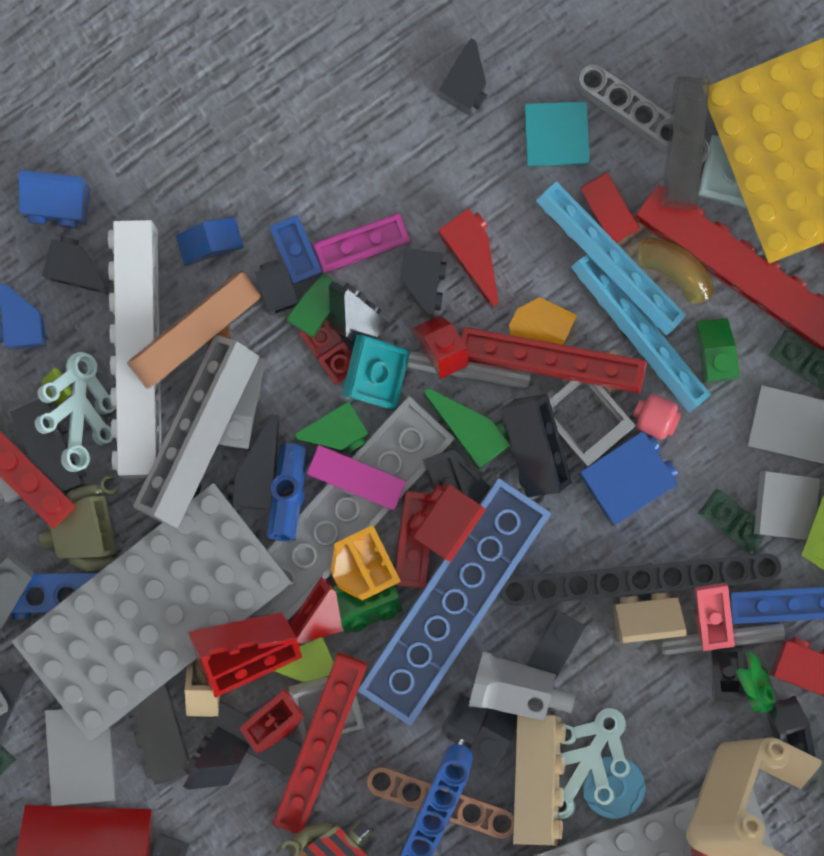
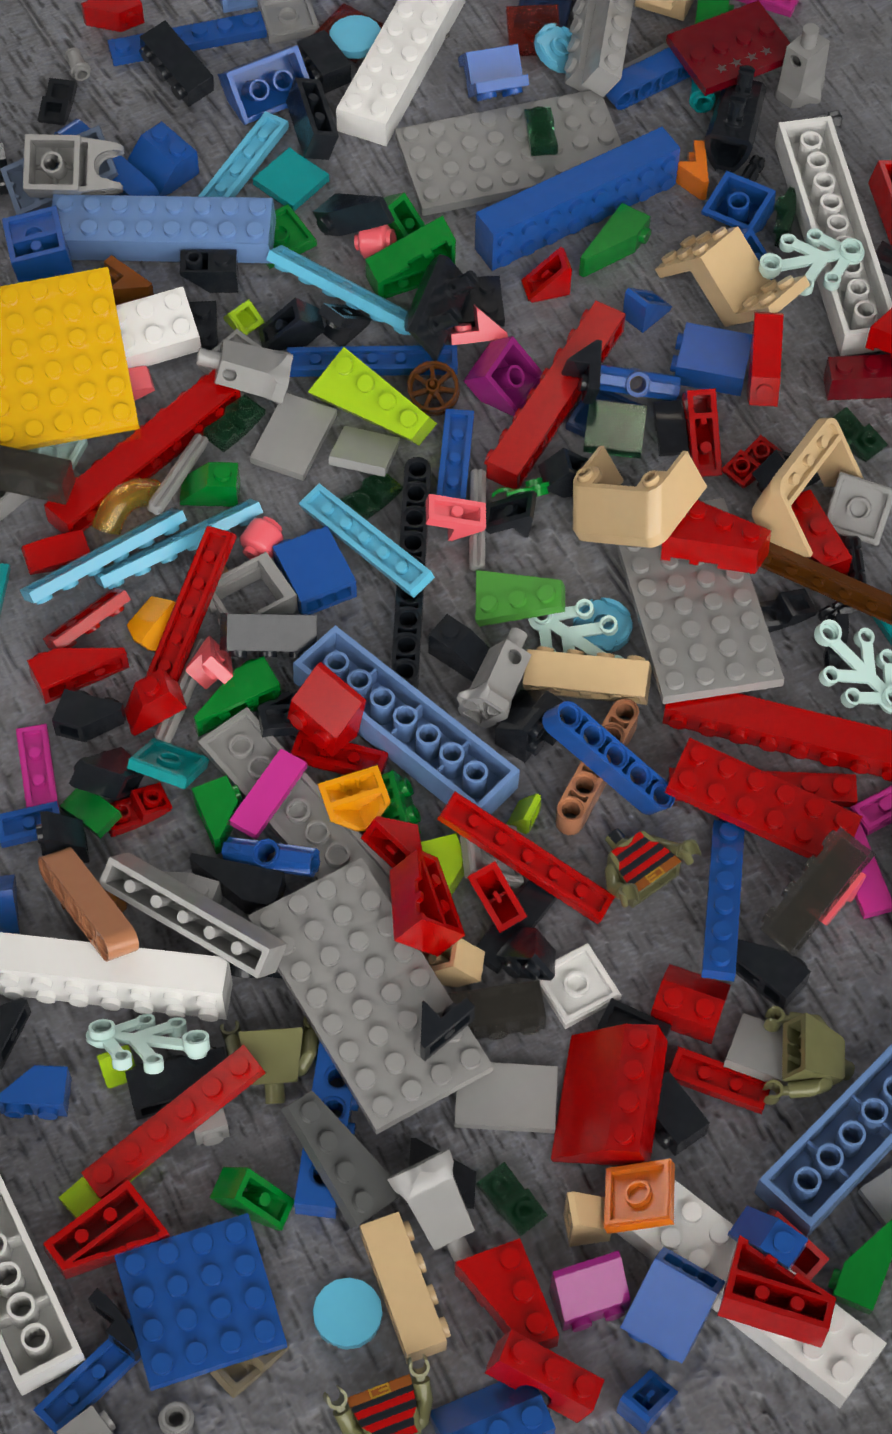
camera: 75 degrees left, 25 degrees down
tan slope [613,592,687,643] -> none
none -> red plate [43,588,131,649]
none -> light grey axle [147,433,208,515]
none -> coral slope [186,635,233,689]
none -> medium azure plate [299,483,435,598]
none -> black slope [420,997,475,1061]
none -> bright green wing [475,570,565,627]
none -> lime slope [507,793,542,835]
none -> white tile [534,943,622,1029]

